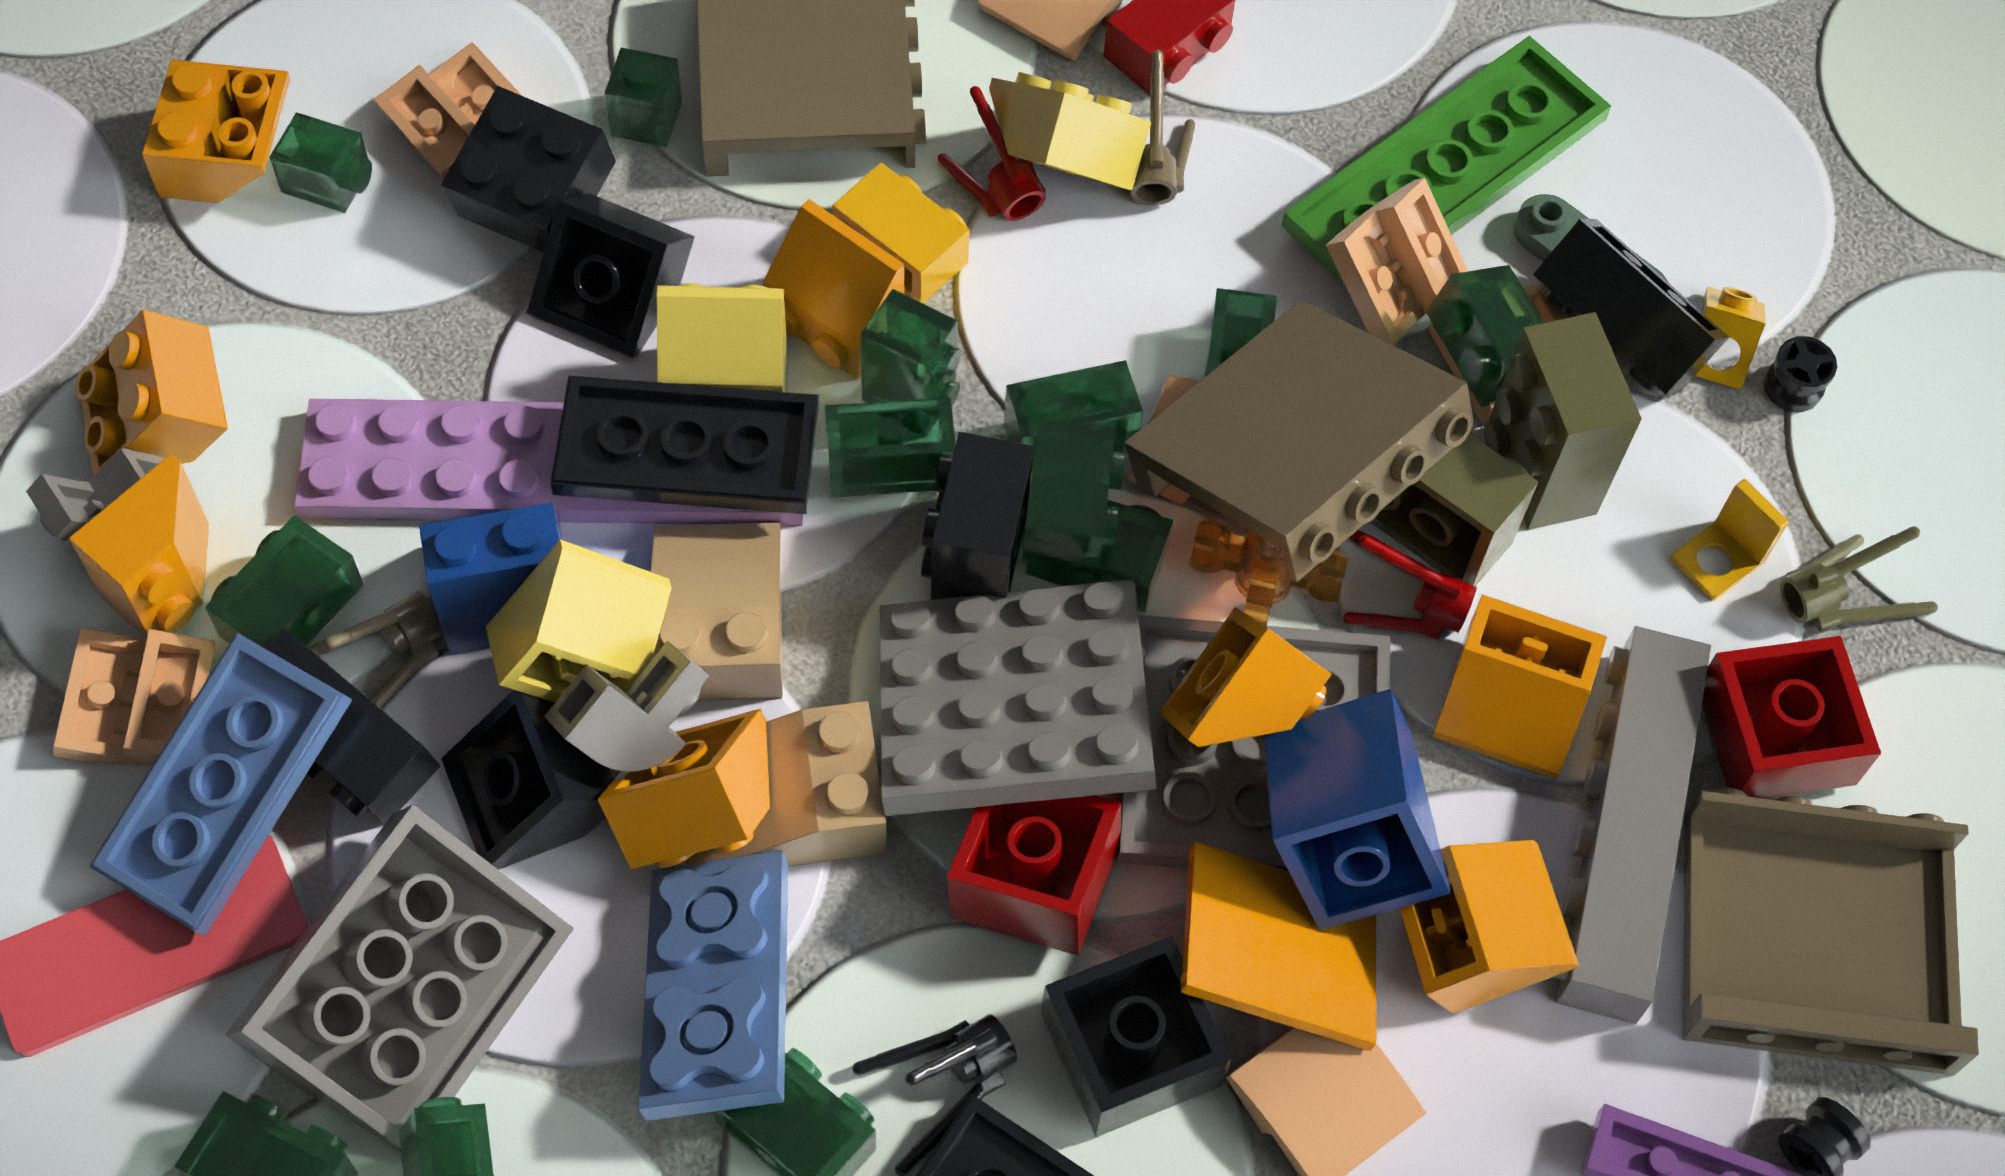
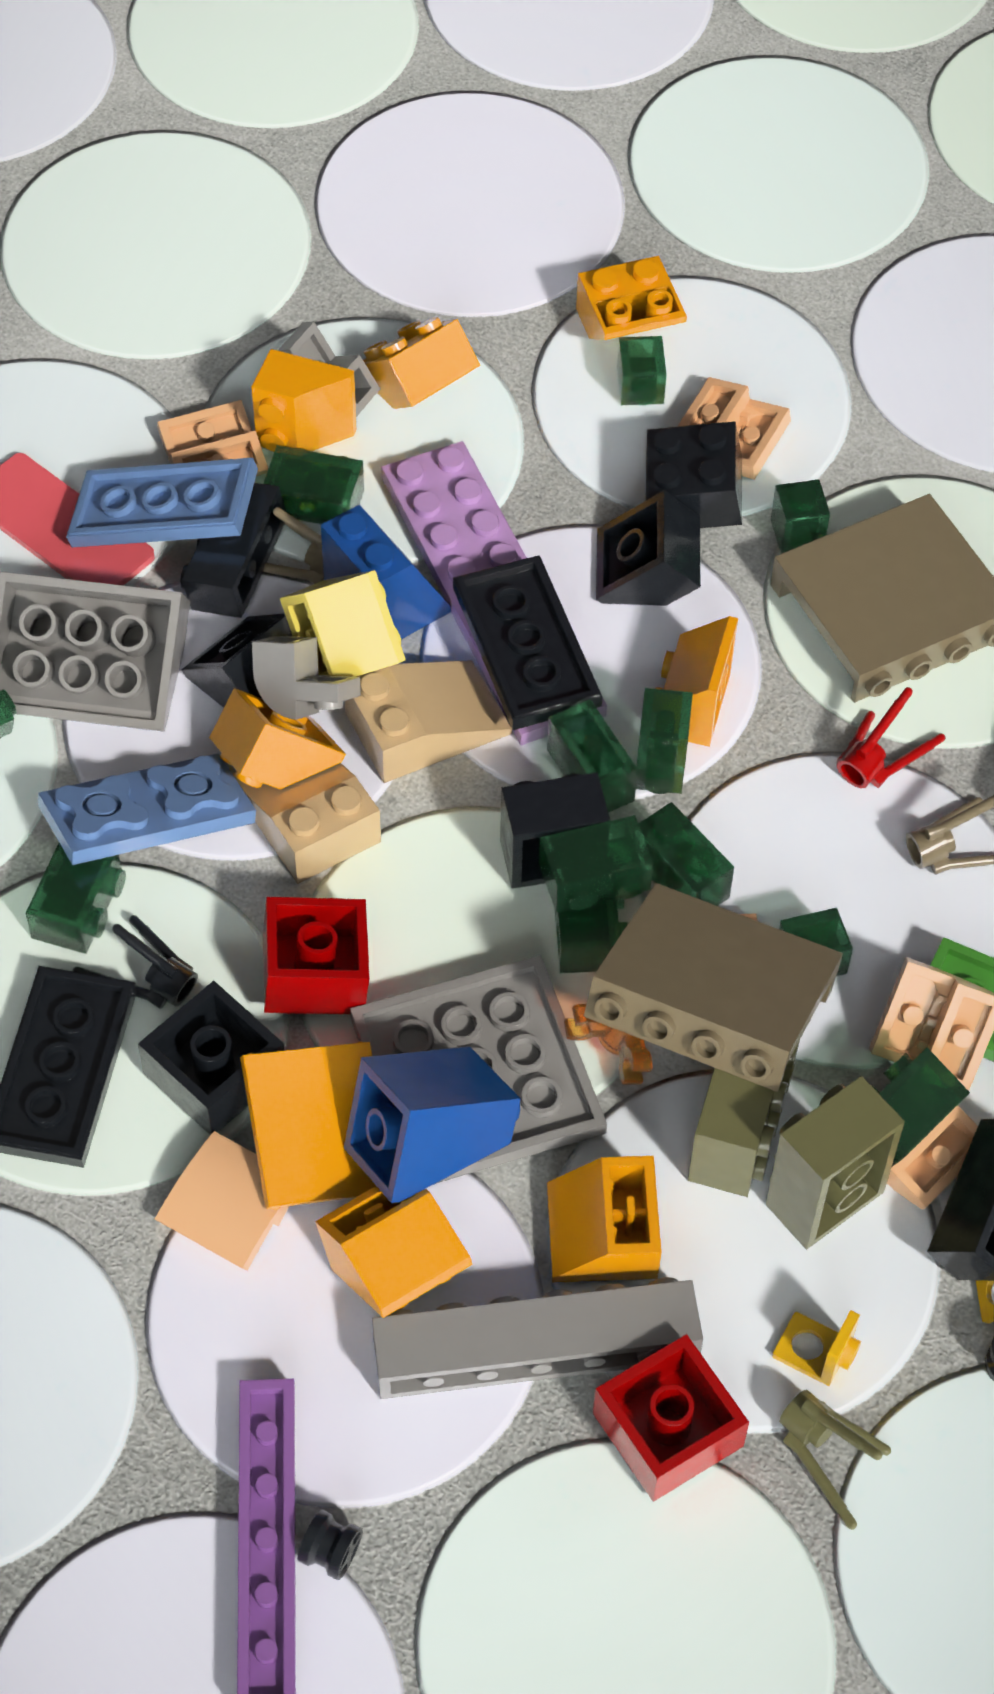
camera: 70 degrees right, 5 degrees down
light yellow slope [657,283,788,392] -> none
yellow brick [832,162,970,307] -> none
light grey plate [880,579,1156,816] -> none
light yellow slope [989,72,1151,190] -> none
light orange slope [1159,607,1332,747] -> none
red plant [1343,529,1477,641] -> none
dark tan panel [1683,788,1979,1076] -> none

